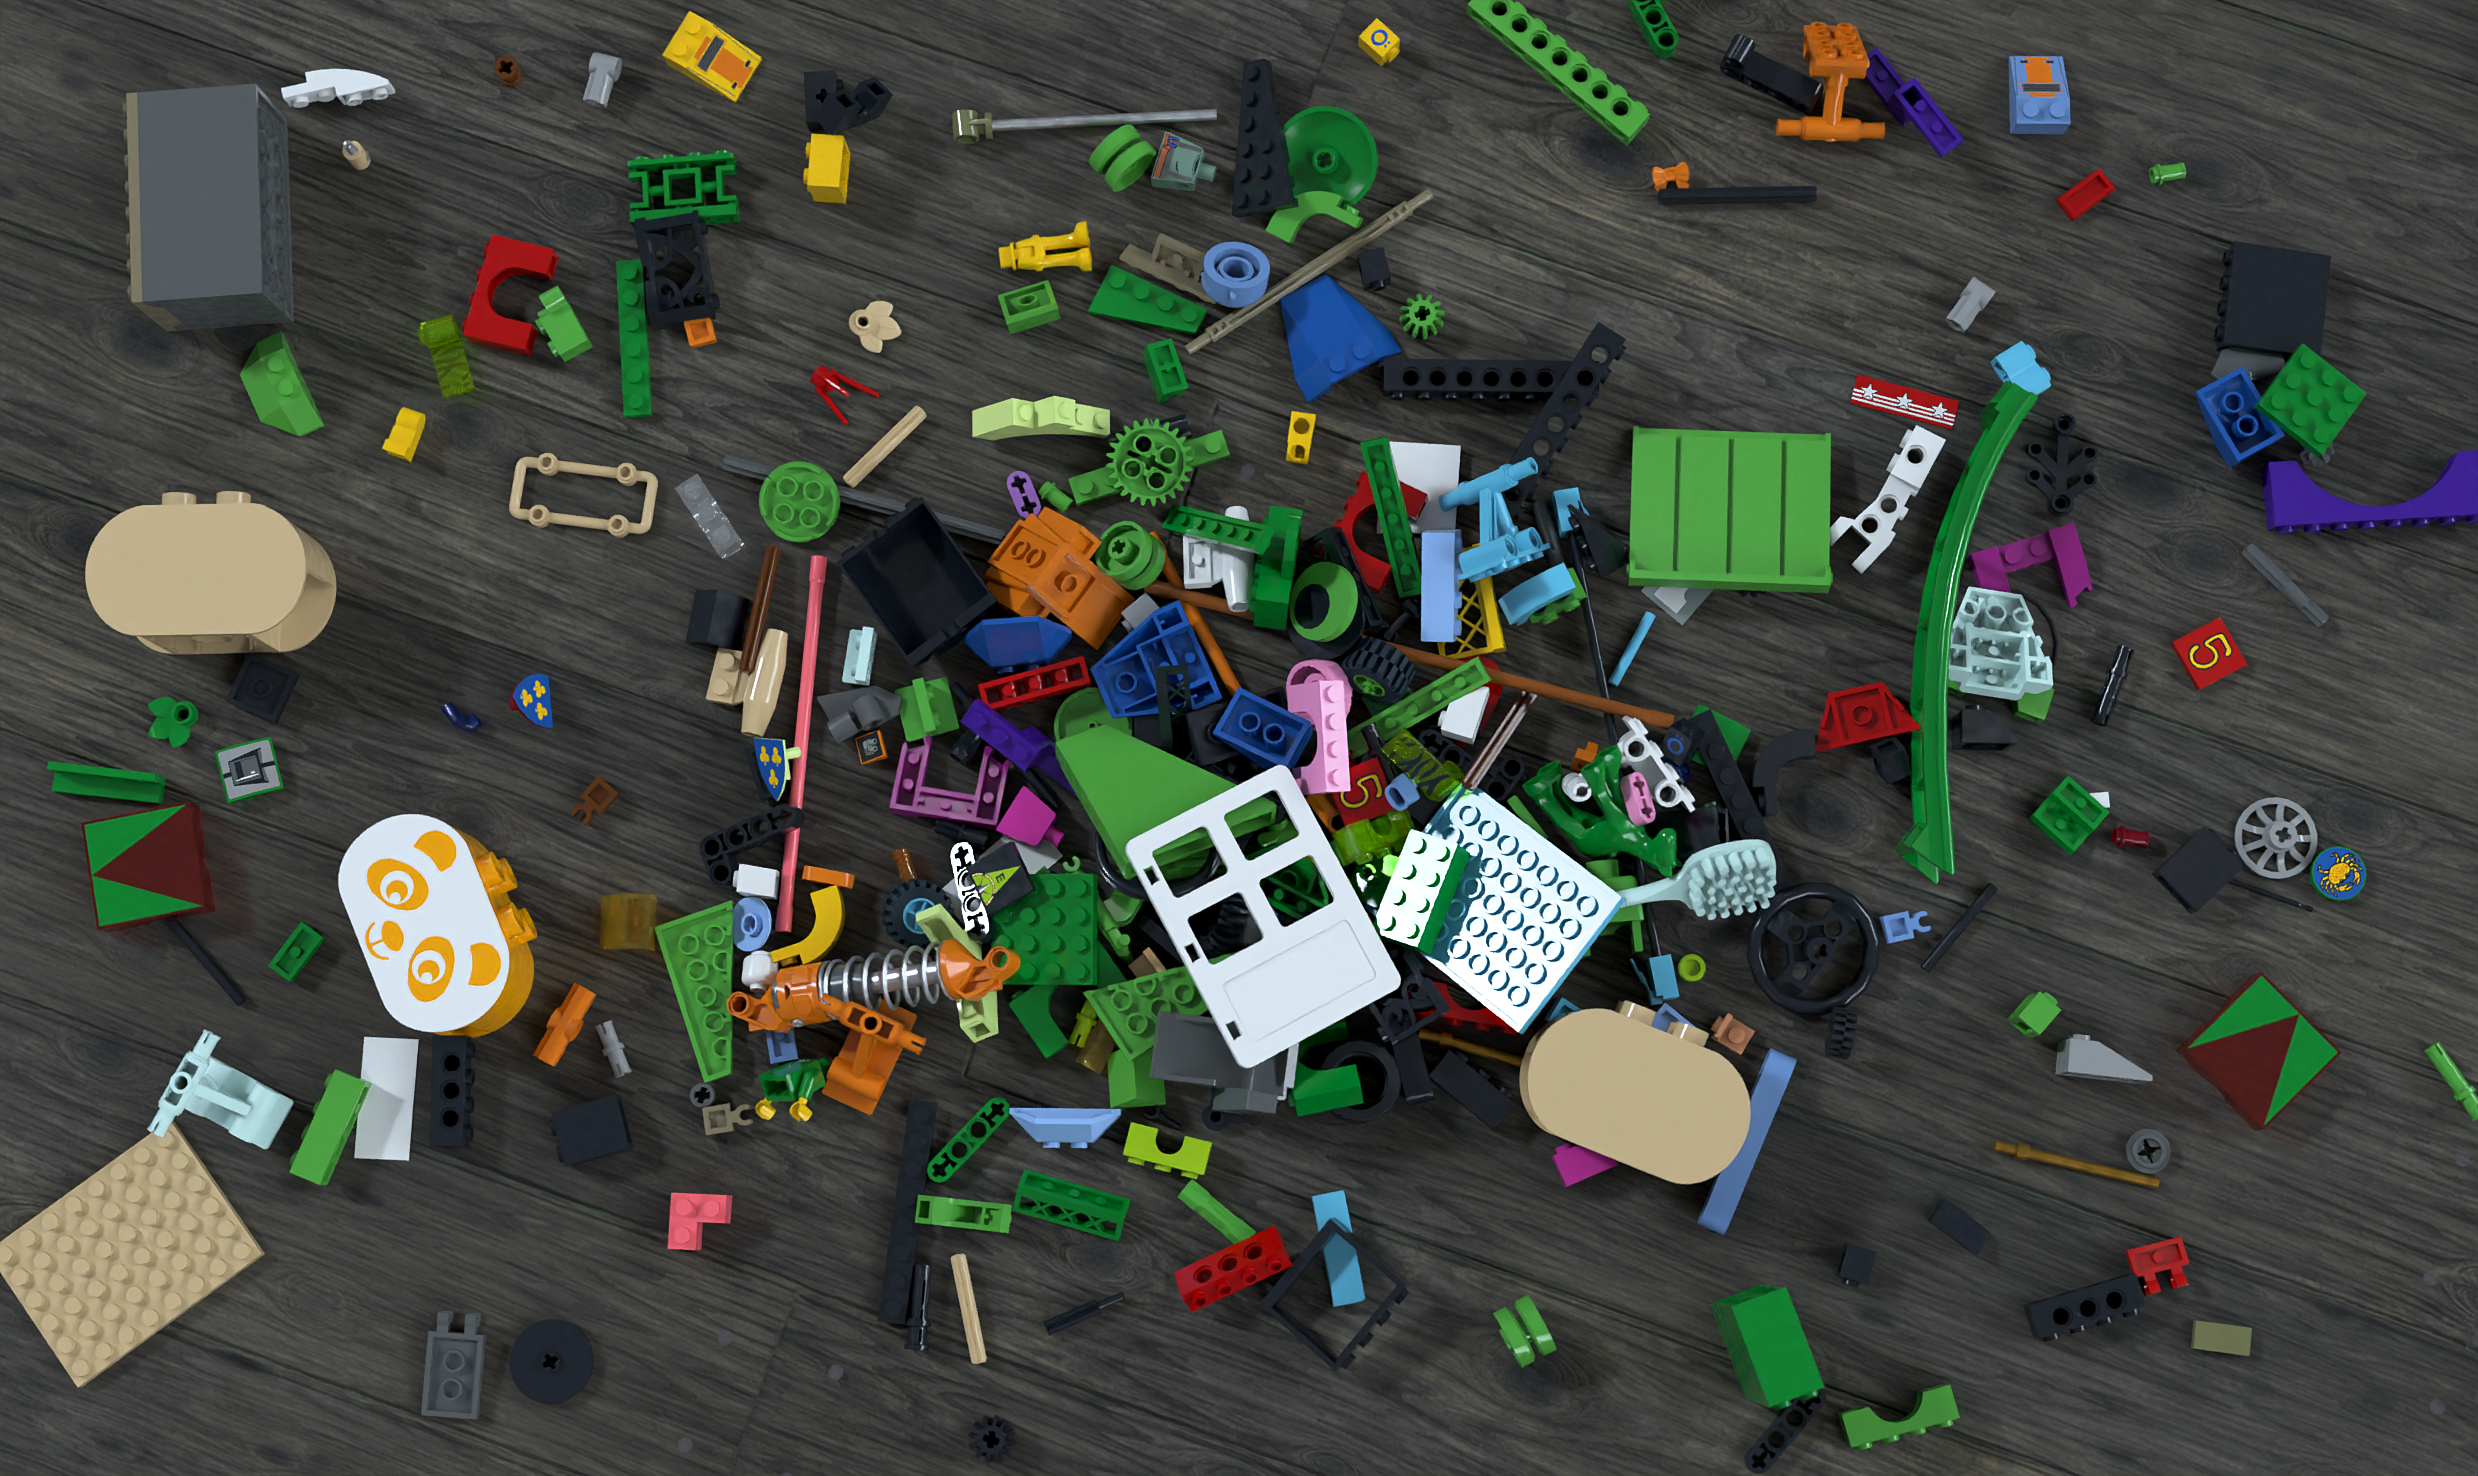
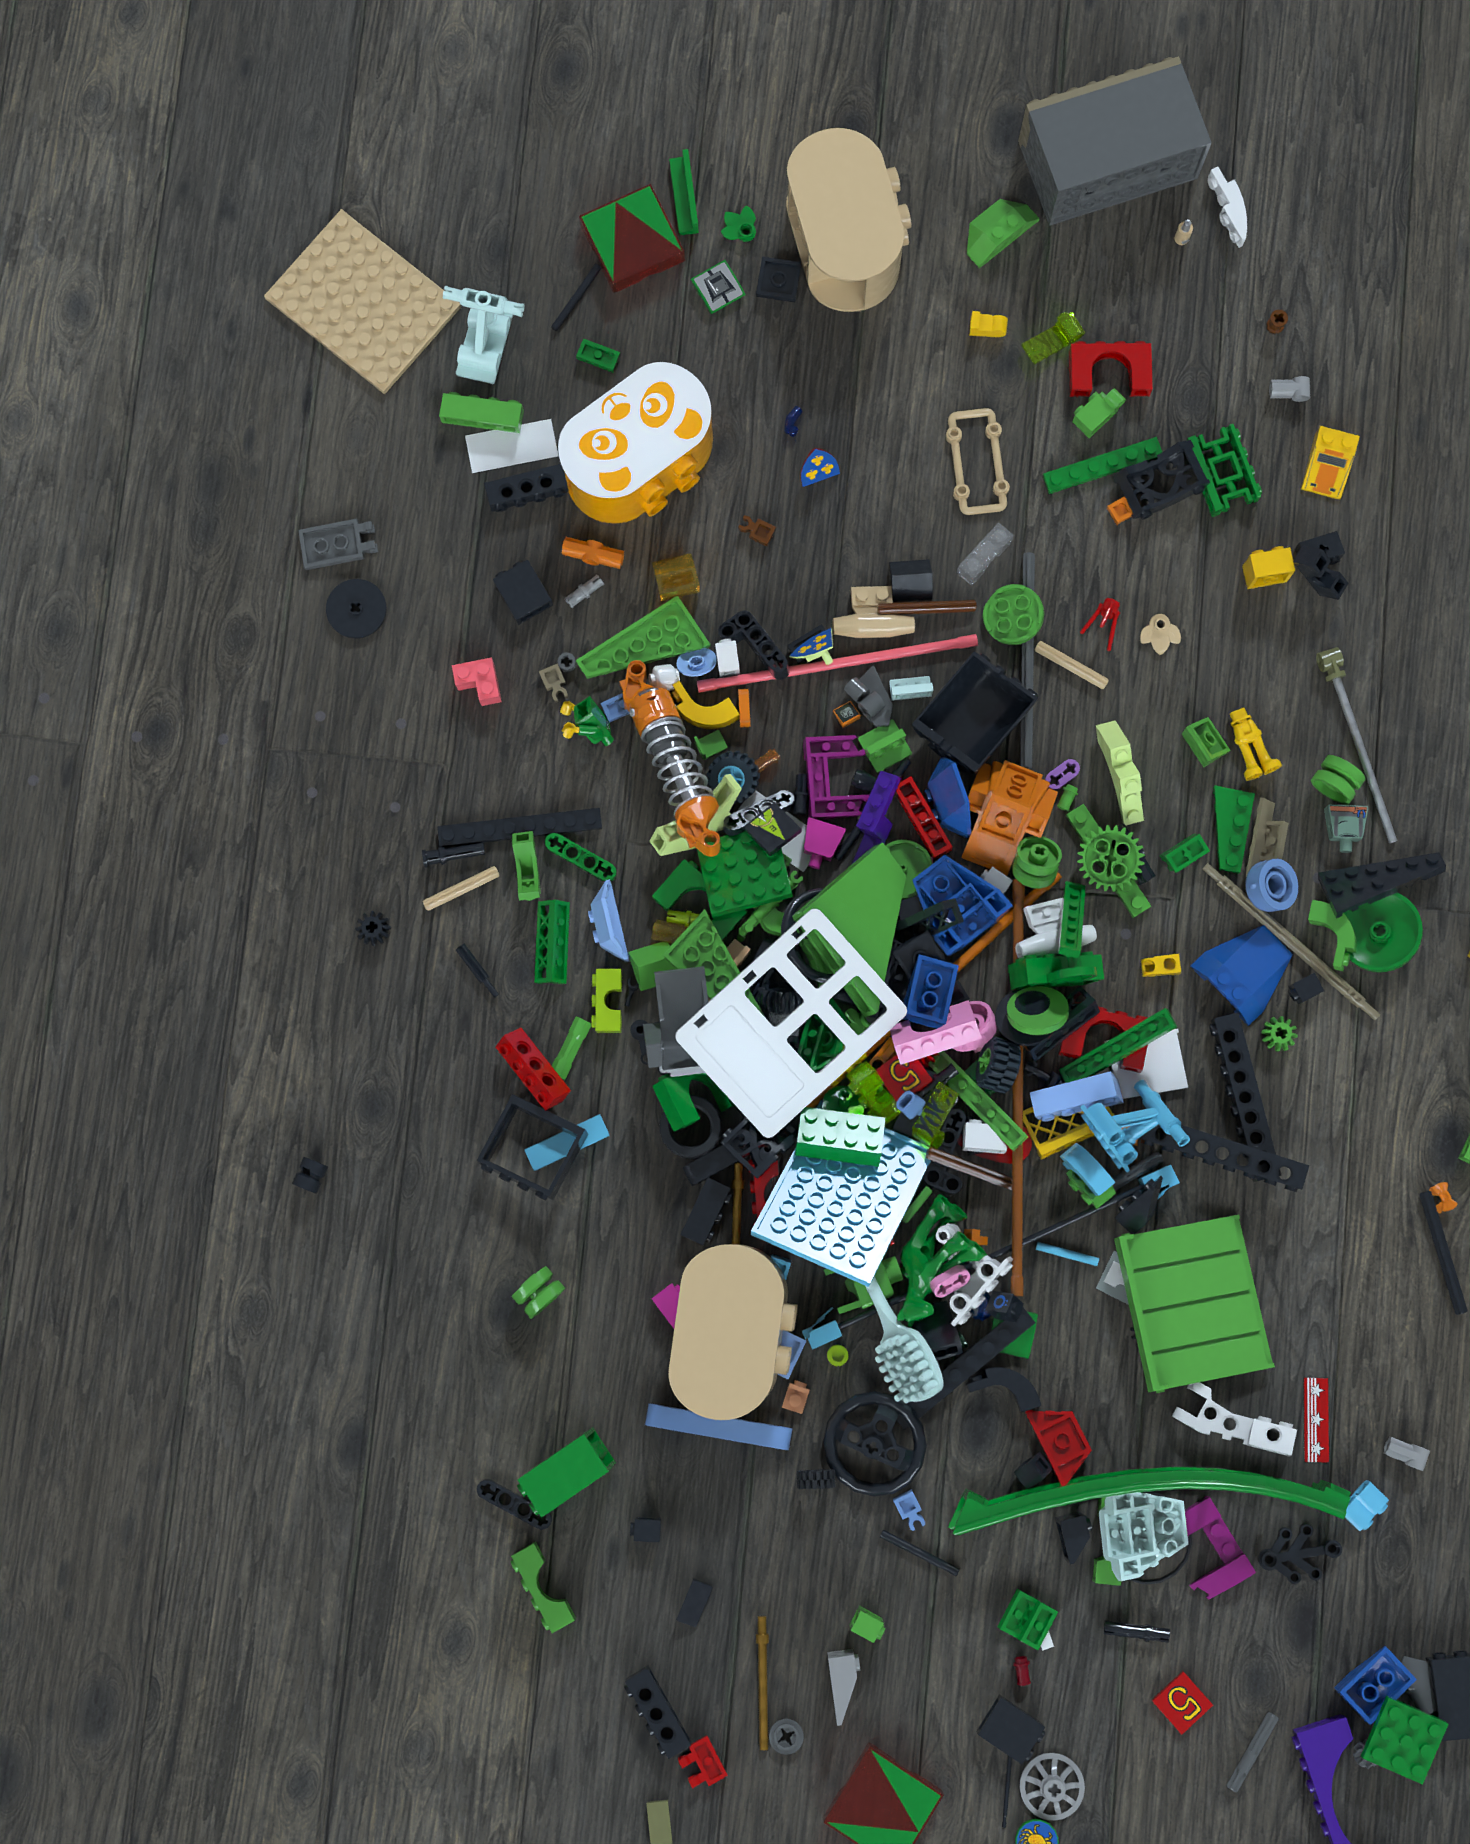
camera: 75 degrees right, 0 degrees up
orange plate [817,993,927,1115] -> none
none -> bright green bracket [694,730,728,760]

